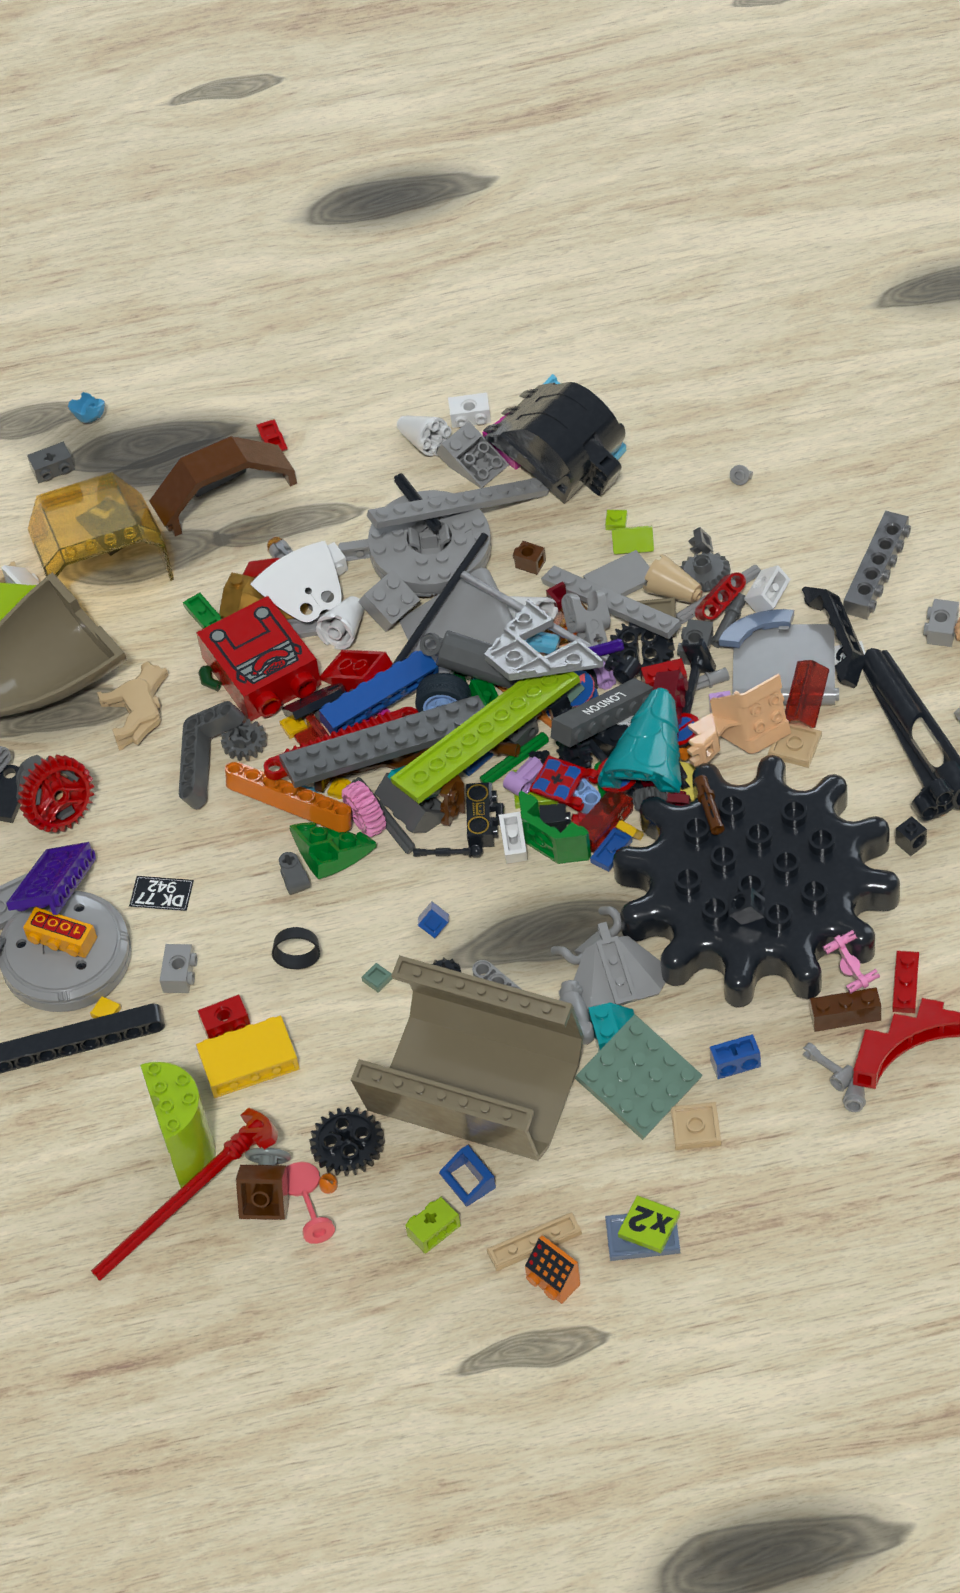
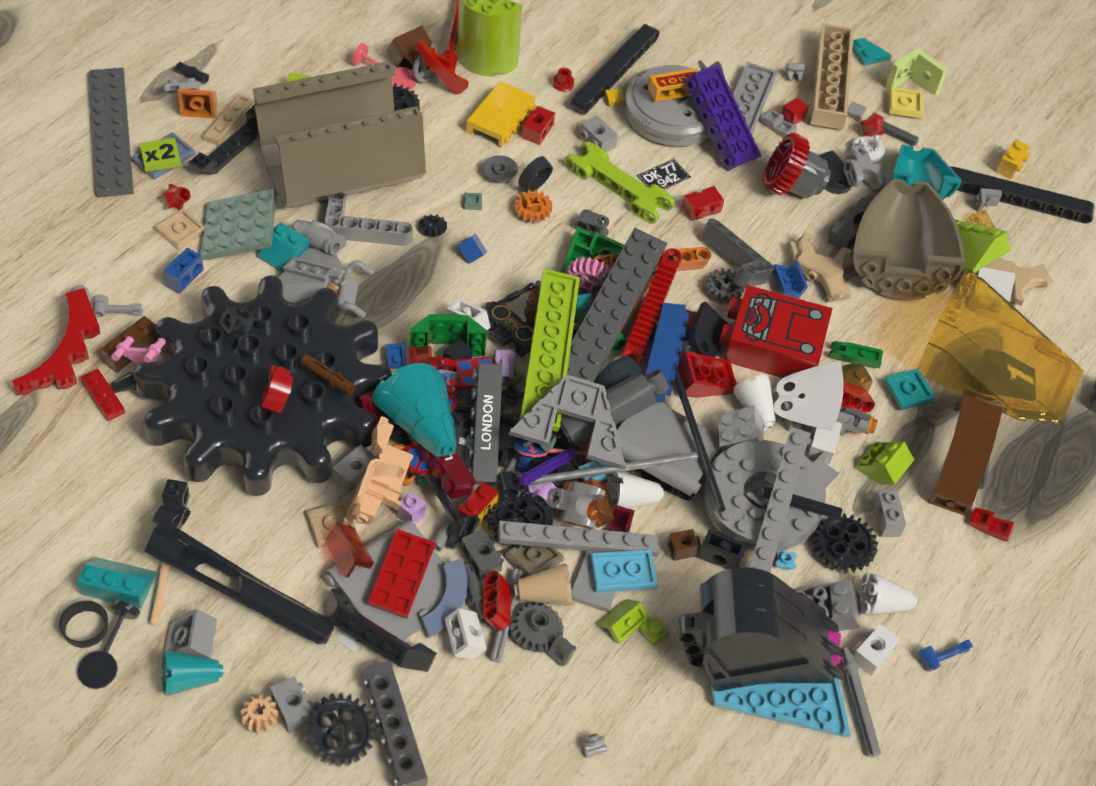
camera: 125 degrees right, 0 degrees up
none -> dark grey plate [89,67,134,198]
none -> black cone [111,371,136,394]
none -> red rock [163,183,191,211]
none -> light grey wing [164,78,200,91]
none -> black pin [175,61,209,84]
none -> black slope [189,105,259,174]
none -> red brick [262,365,293,413]
none -> black gear [303,692,377,767]
none -> light grey brick [332,444,376,493]
none -> red plate [367,529,436,619]
none -> dark grey dish [483,155,518,182]
none -> orange gear [514,190,553,223]
none -> red piece [553,67,574,92]
none -> lime piece [564,141,675,224]
none -> medium azure tile [590,550,658,593]
none -> red brick [682,186,724,221]
none -> black brick [699,529,747,569]
none -> blue bracket [772,260,808,299]
none -> black gear [812,513,878,573]
none -> dark grey arch [827,193,875,250]
none -> light grey axle [841,647,881,757]
none -> lime slope [855,441,914,484]
none -> light grey brick [873,490,906,538]
none -> teal plate [884,369,935,410]
none -> blue brick [917,639,973,672]

